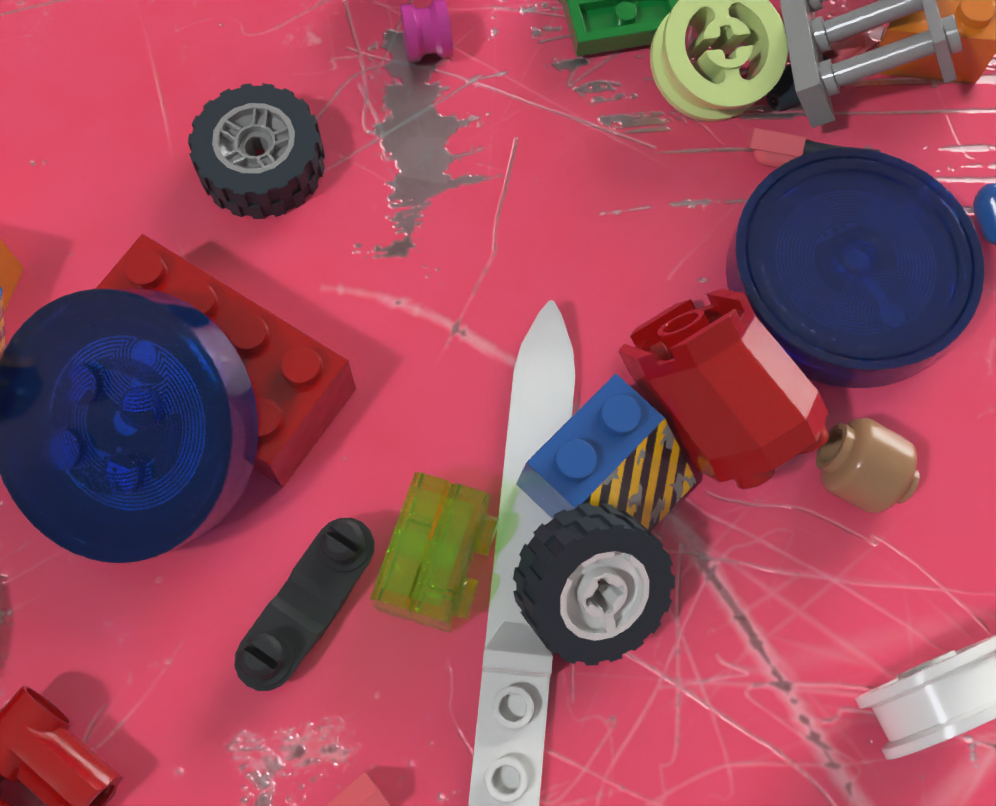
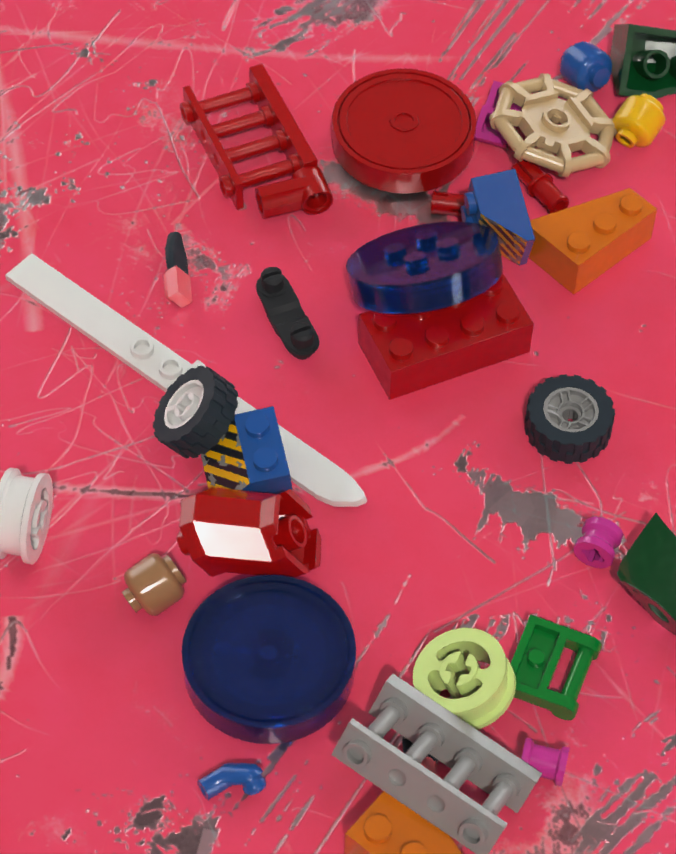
camera: 125 degrees right, 15 degrees down
clear neon green brick [370,472,499,633] -> none
coral piece [746,127,880,171] -> none

